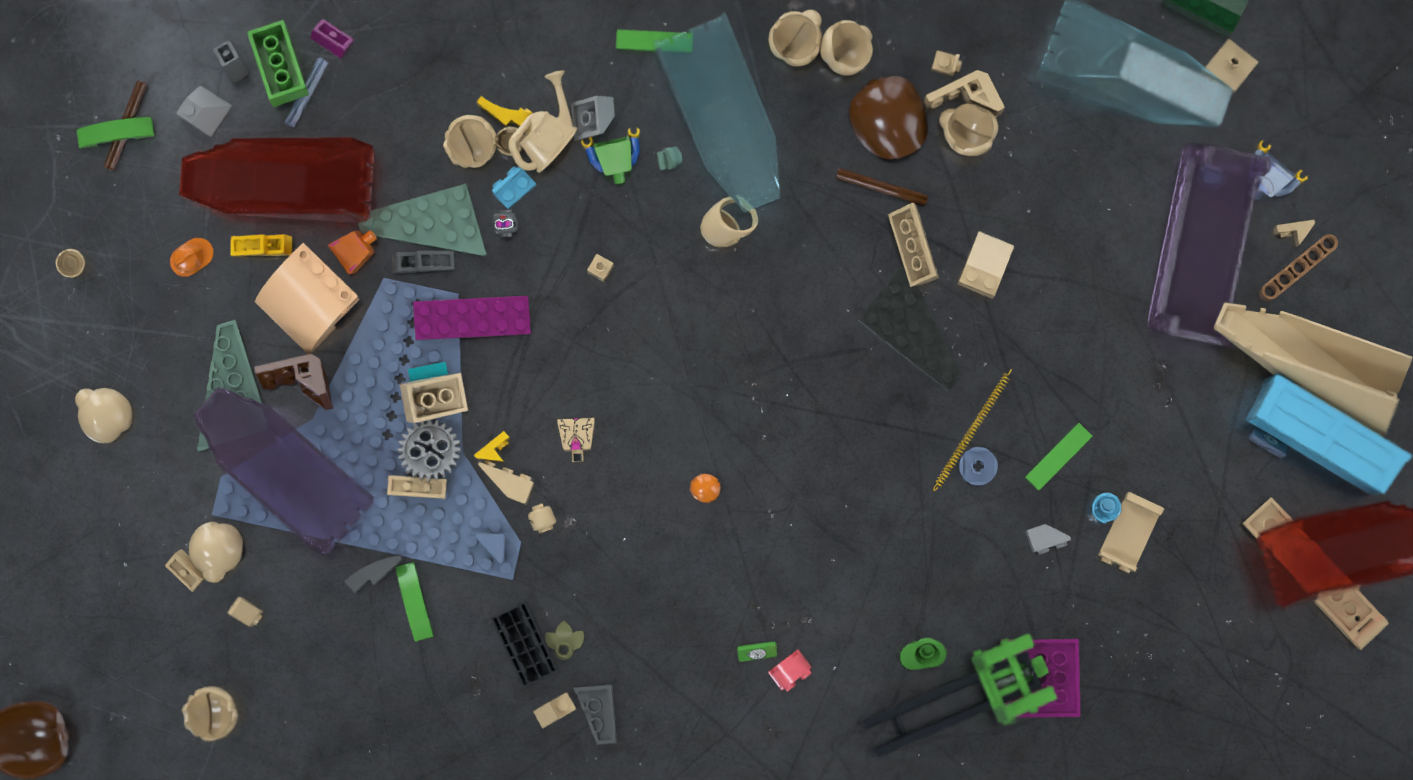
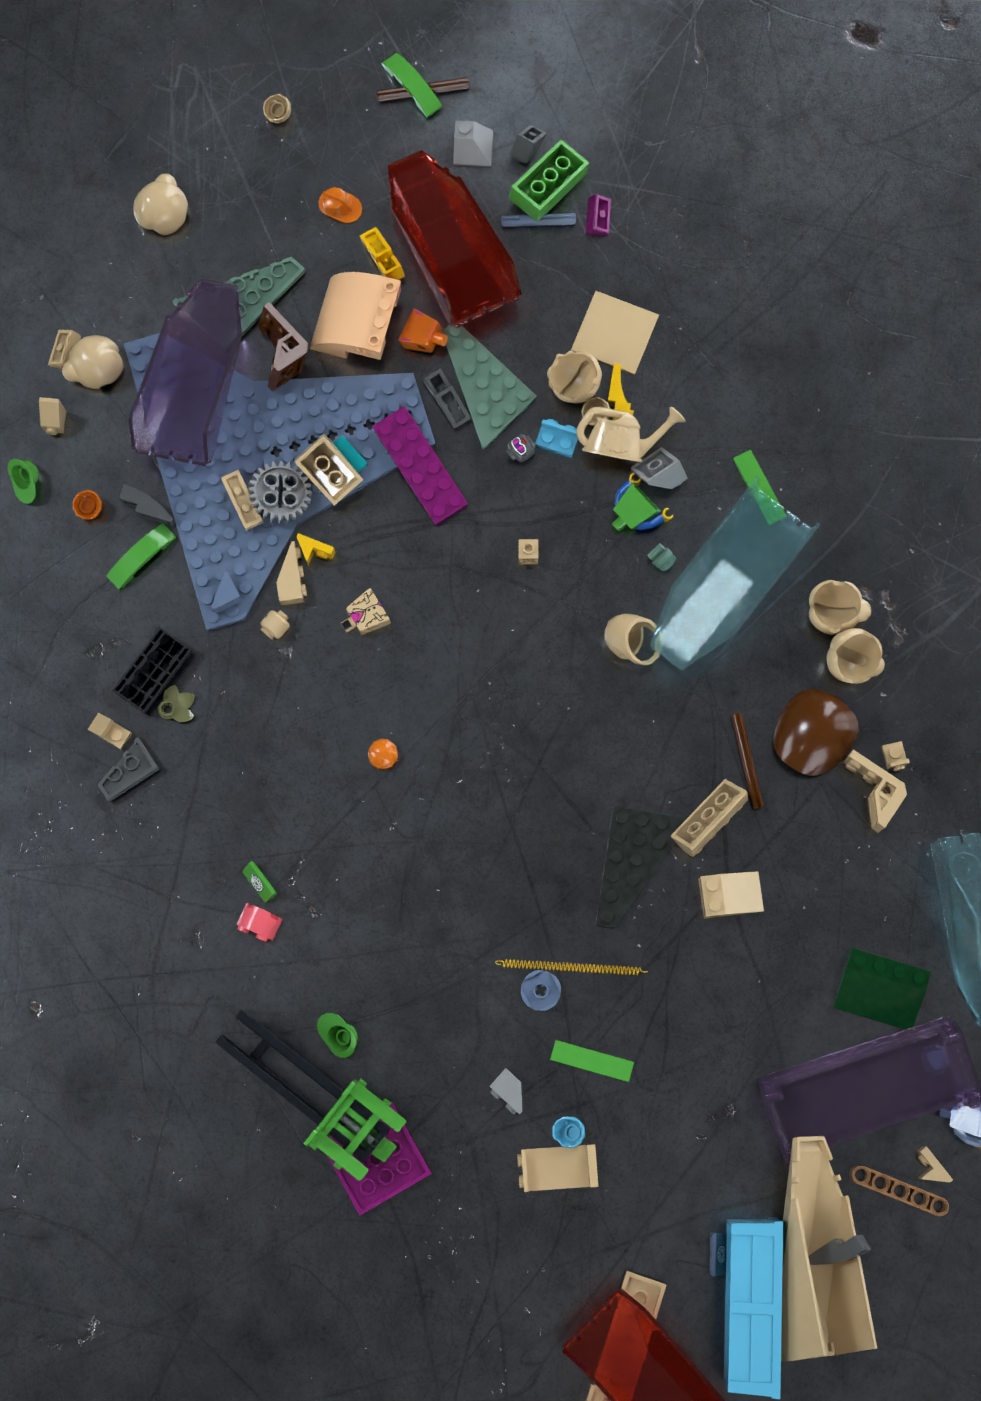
camera: 65 degrees right, 5 degrees down
tan piece [939,103,999,156] -> none
none -> bright green piece [8,459,39,504]
none -> orange hair [73,490,102,520]
none -> tan piece [571,291,659,375]
none -> dark grey slope [808,1235,871,1265]
none -> dark green slope [833,948,931,1031]

